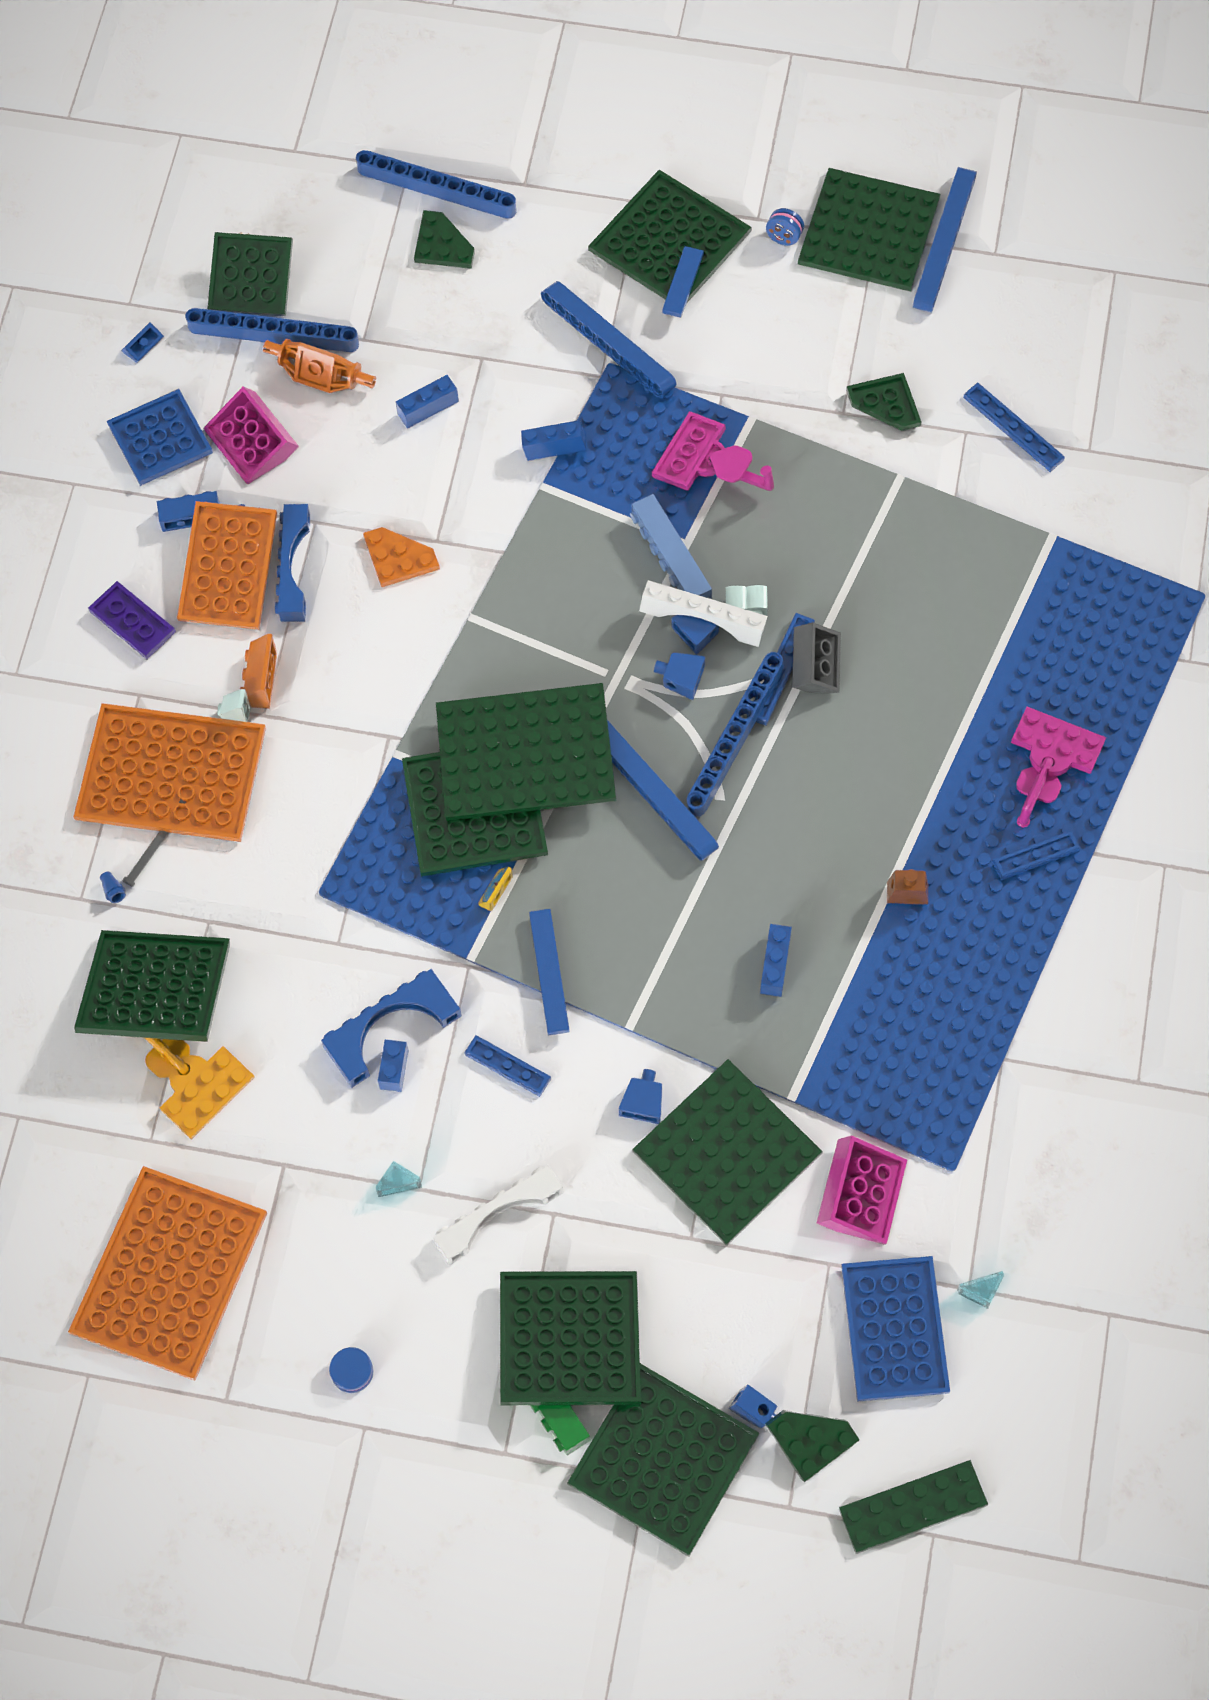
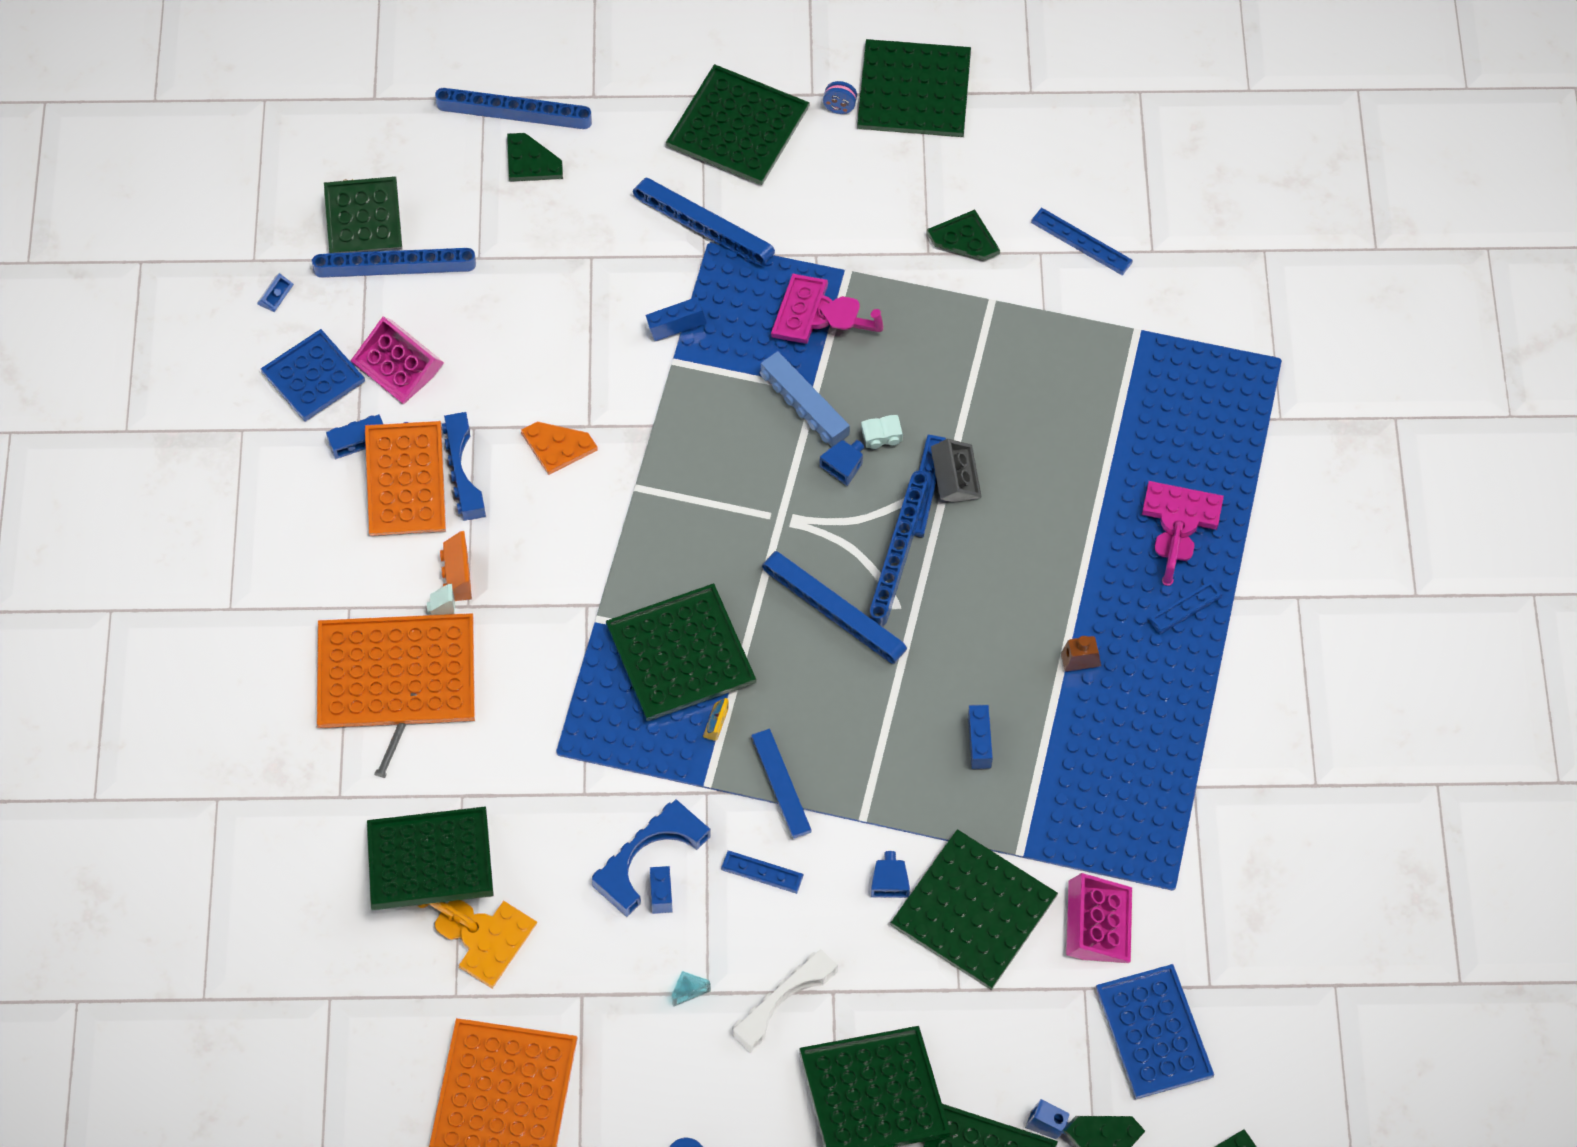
camera: 15 degrees left, 5 degrees down
dark purple plate [88,581,176,659] -> none
blue cone [100,871,126,903] -> none
orange plate [263,339,376,393] -> none
blue brick [395,375,459,429] -> none
dark green plate [436,683,617,821] -> none
white arch [639,580,768,647] -> none
blue torso [654,653,705,700] -> none
blue tile [662,246,703,318] -> none
blue beam [913,167,977,313] -> none
clear light blue slope [957,1271,1004,1309] -> none

